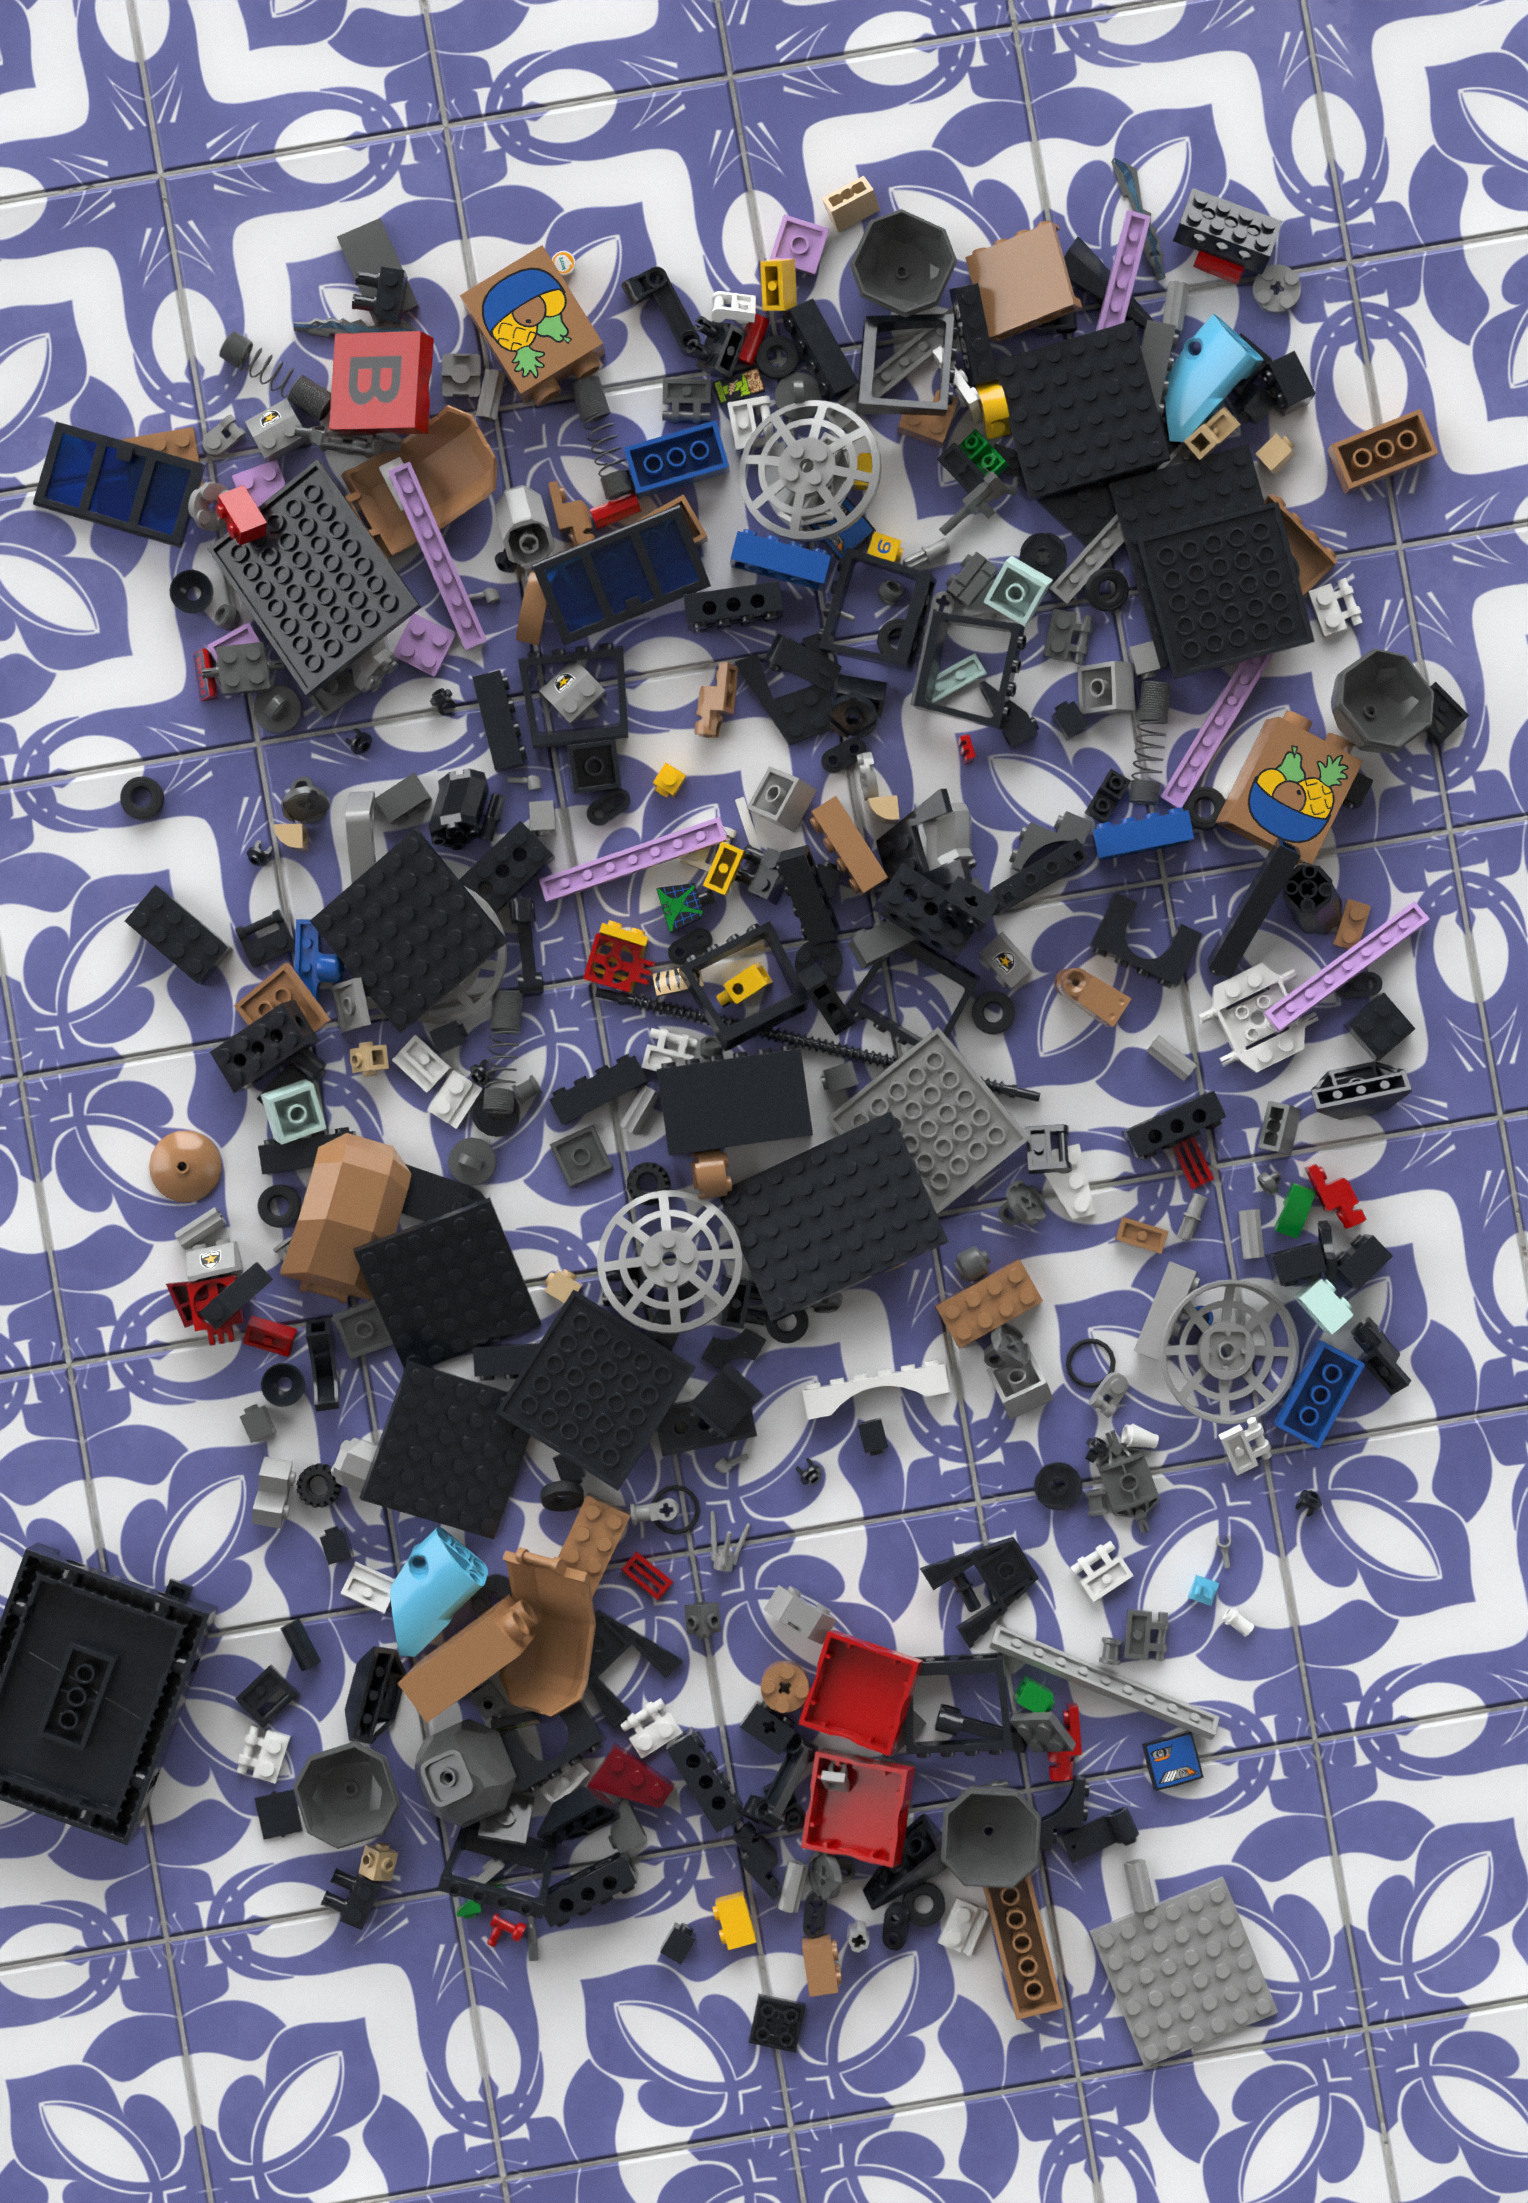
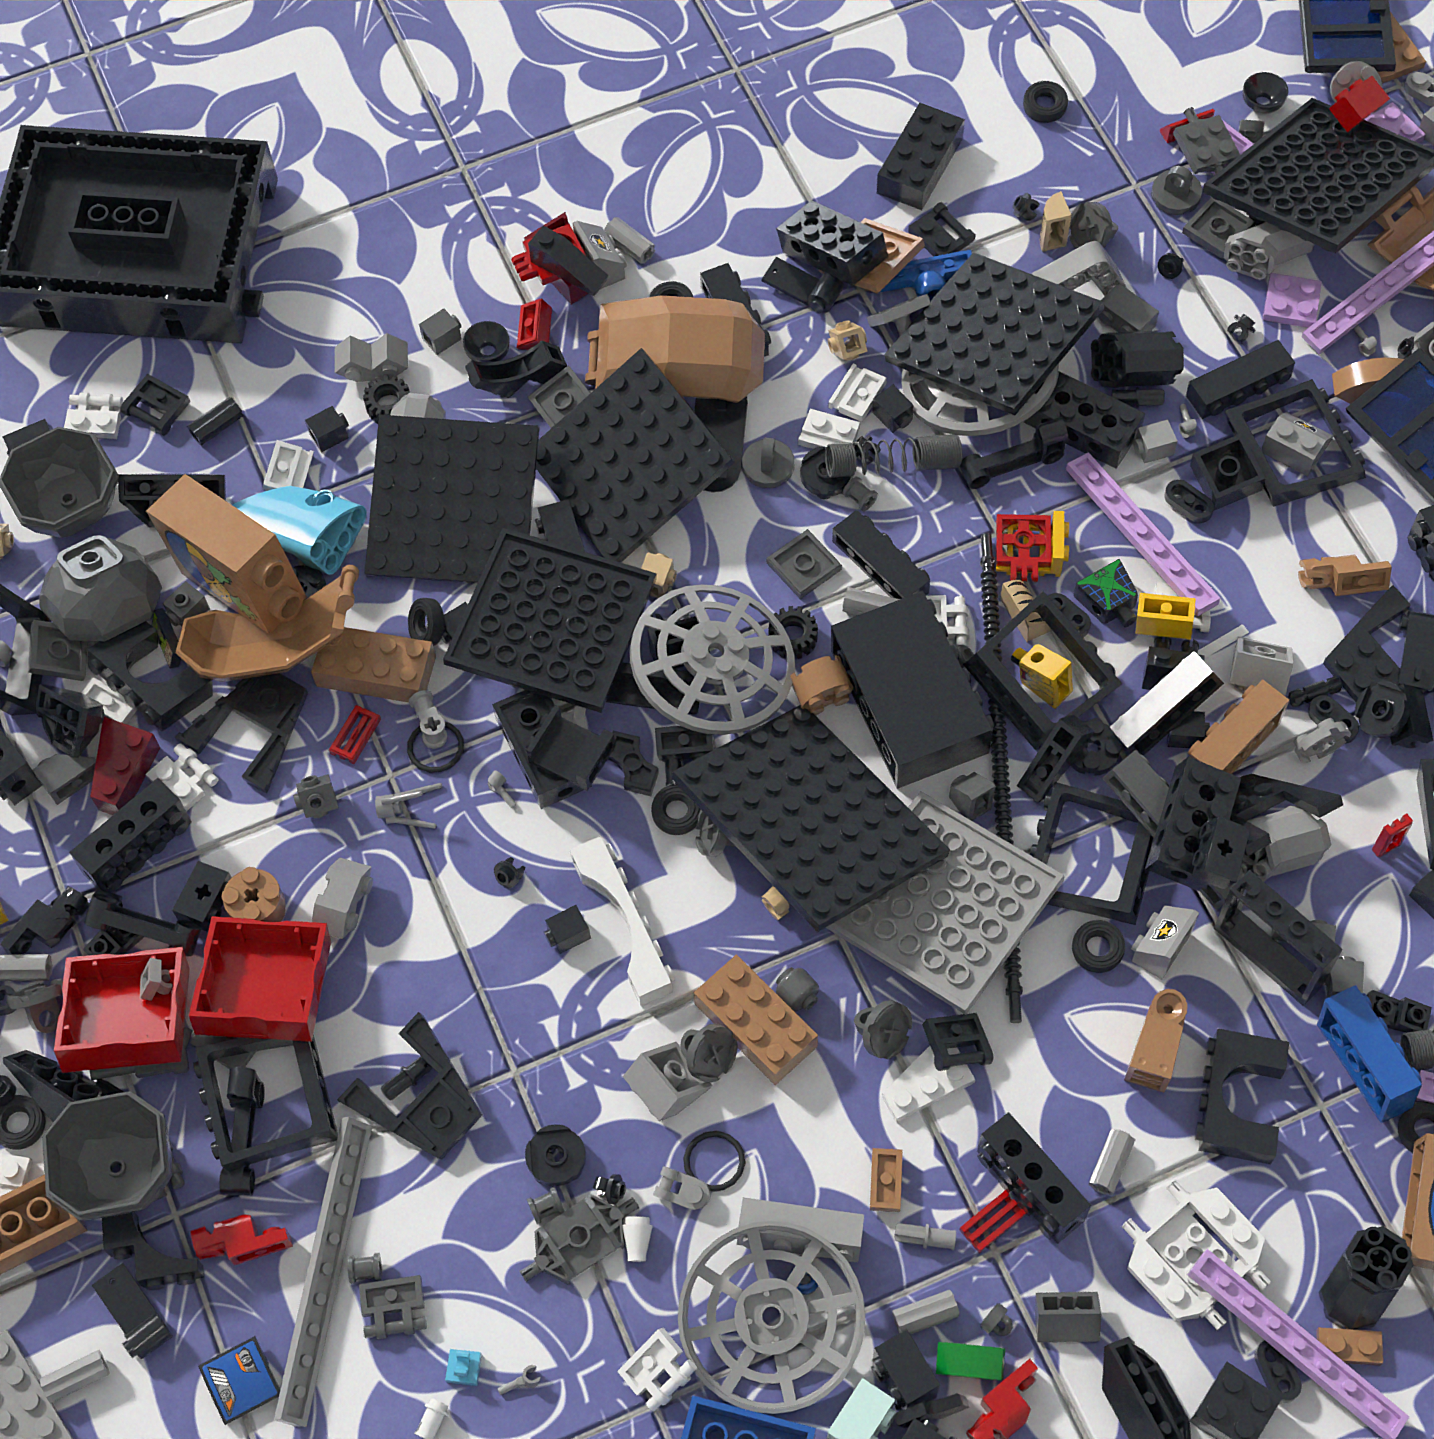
camera: 80 degrees right, 25 degrees down
medium nougat dish [149,1131,222,1202] -> none
light aqua brick [261,1079,327,1145] -> none
yellow brick [653,762,686,798] -> none
tan brick [867,795,900,824] -> none
dark grey plate [1010,1712,1076,1753] -> none
green brick [1013,1675,1055,1713] -> none
white plate [1070,1541,1133,1602] -> none
black brick [1207,838,1301,978] -> none
none -> black axle [1288,676,1342,707]

